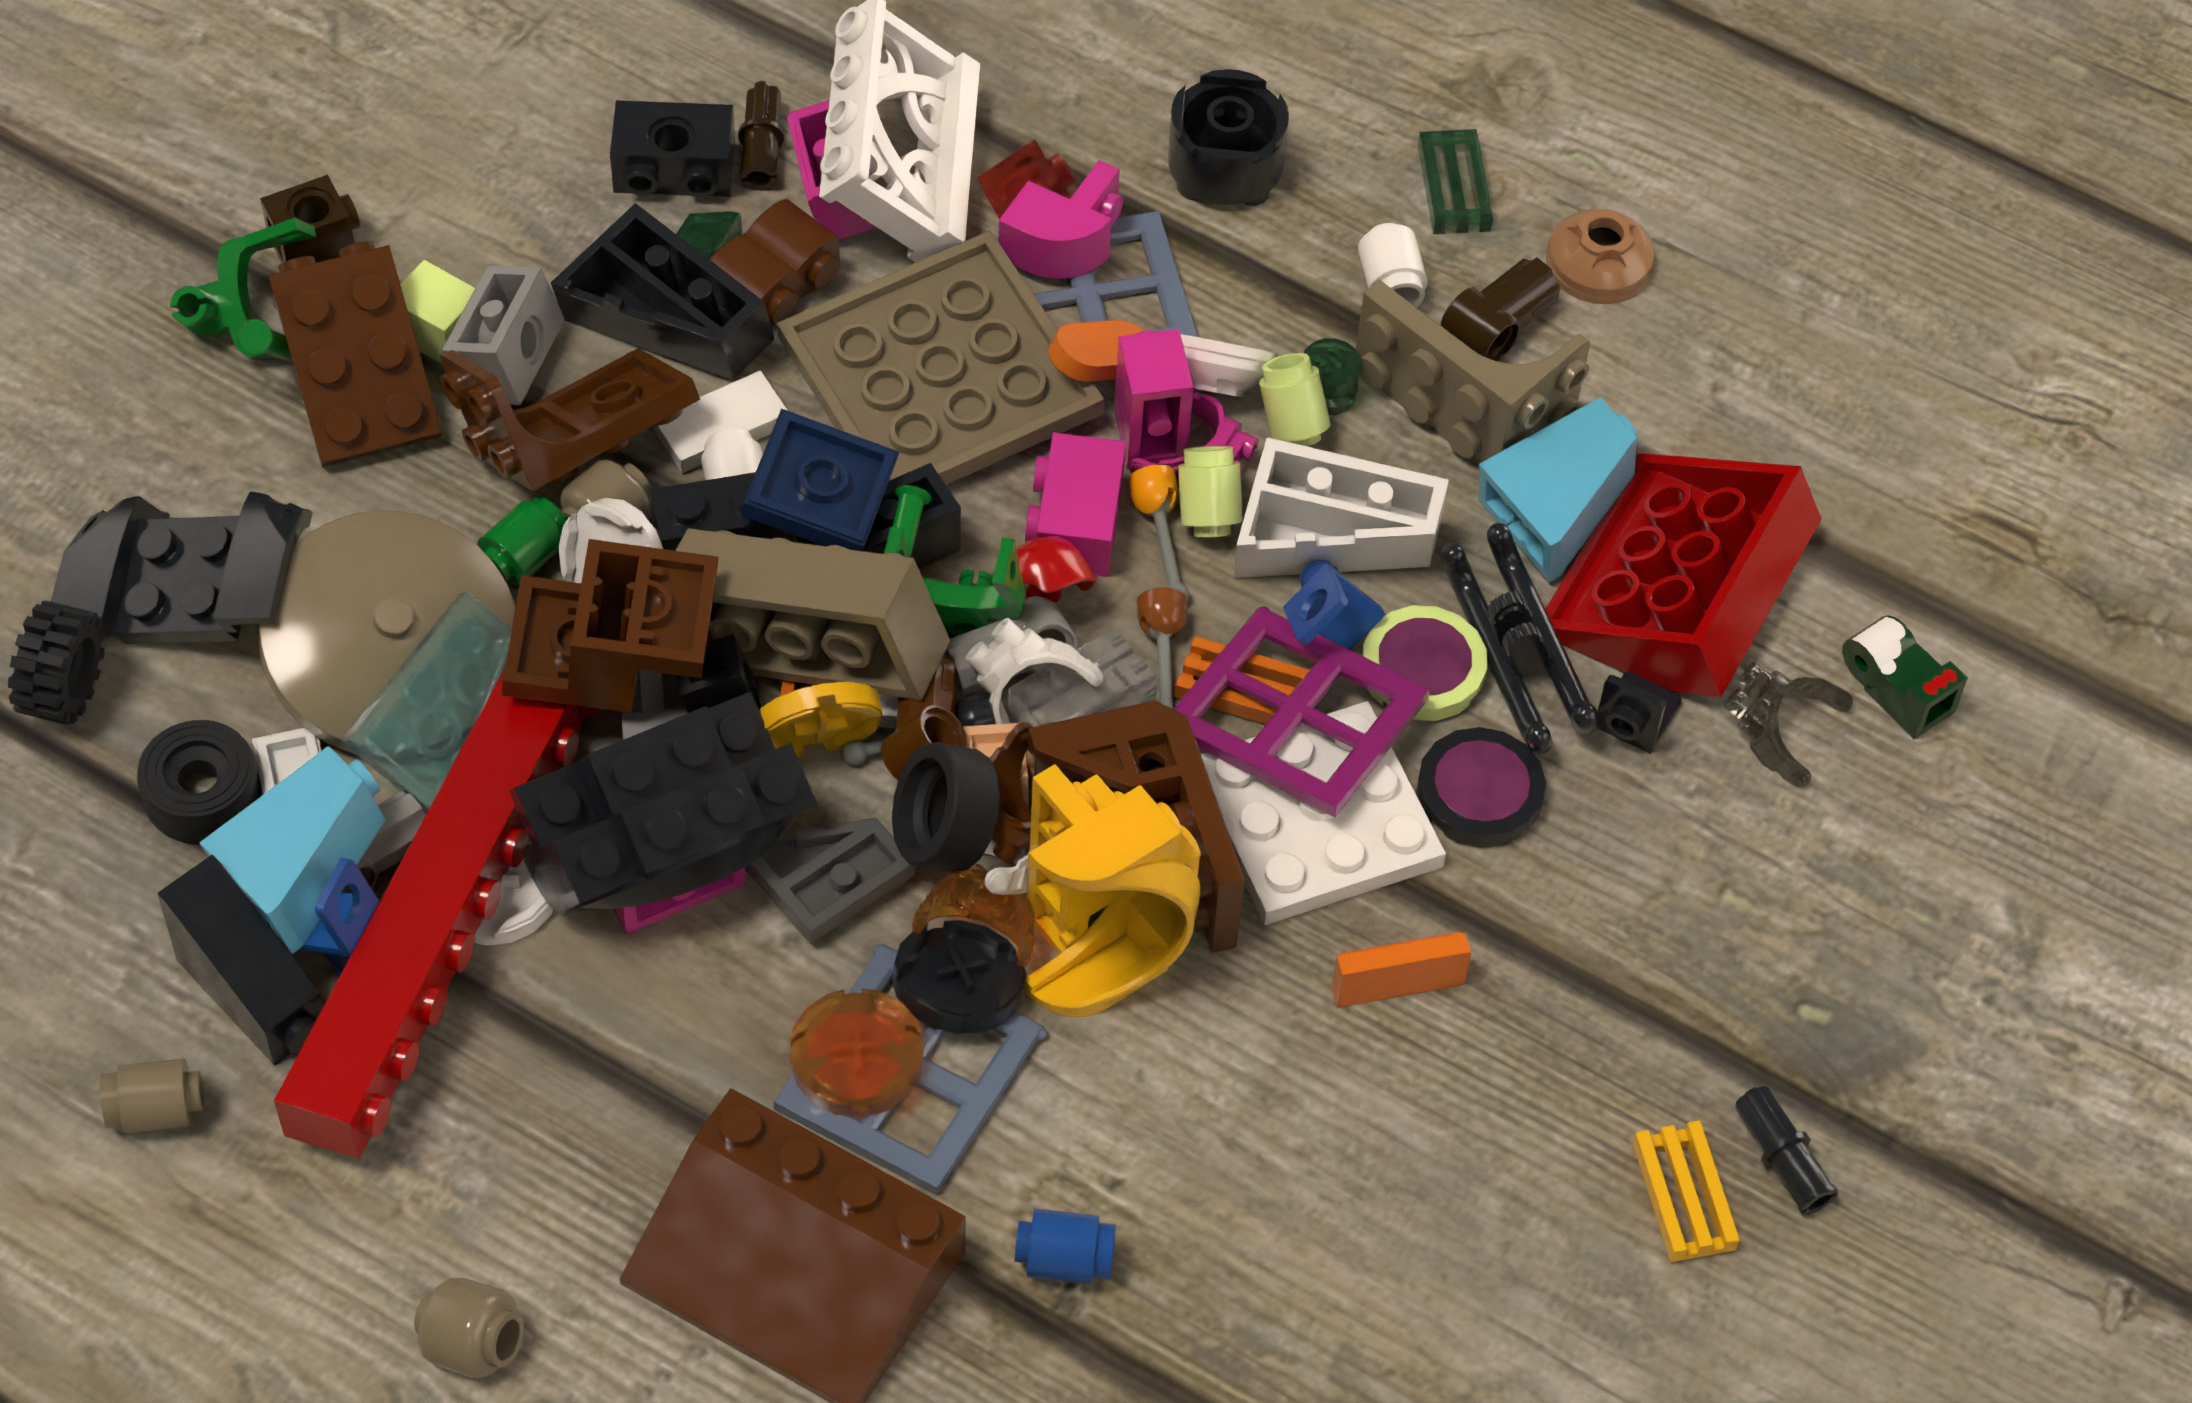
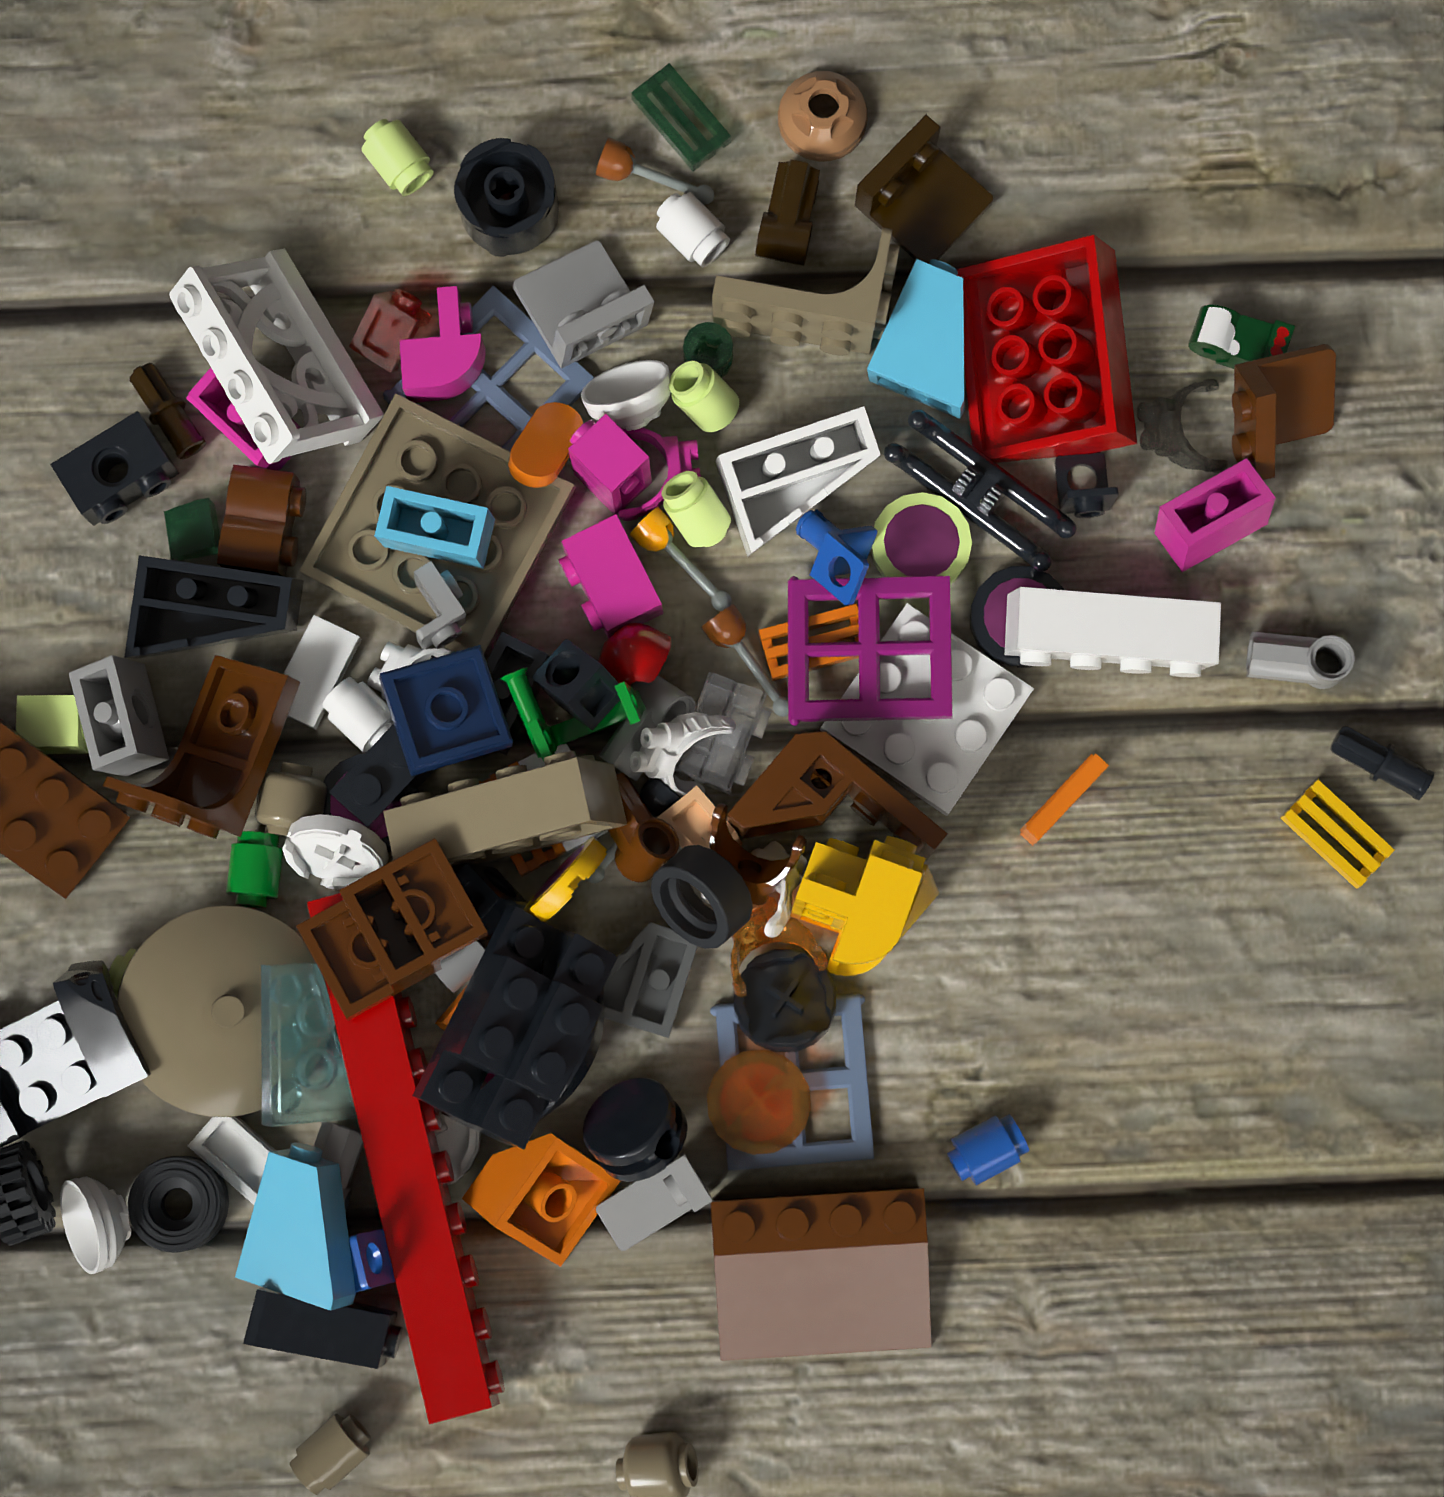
camera: 30 degrees left, 25 degrees up
none -> white piece [60,1176,131,1274]
none -> yellowish green brick [362,119,434,196]
none -> medium azure brick [374,486,495,569]
none -> light grey bracket [414,561,466,650]
none -> orange slope [461,1133,621,1267]
none -> light grey bracket [513,241,655,369]
none -> black brick [532,639,620,731]
none -> black head [583,1078,688,1182]
none -> hinge [595,137,714,205]
none -> light grey bracket [596,1151,713,1251]
none -> dark brown bracket [855,114,993,264]
none -> white brick [1005,587,1221,677]
none -> dark pink brick [1154,458,1276,572]
none -> reddish brown bracket [1232,344,1336,480]
none -> light grey piece [1246,632,1355,689]

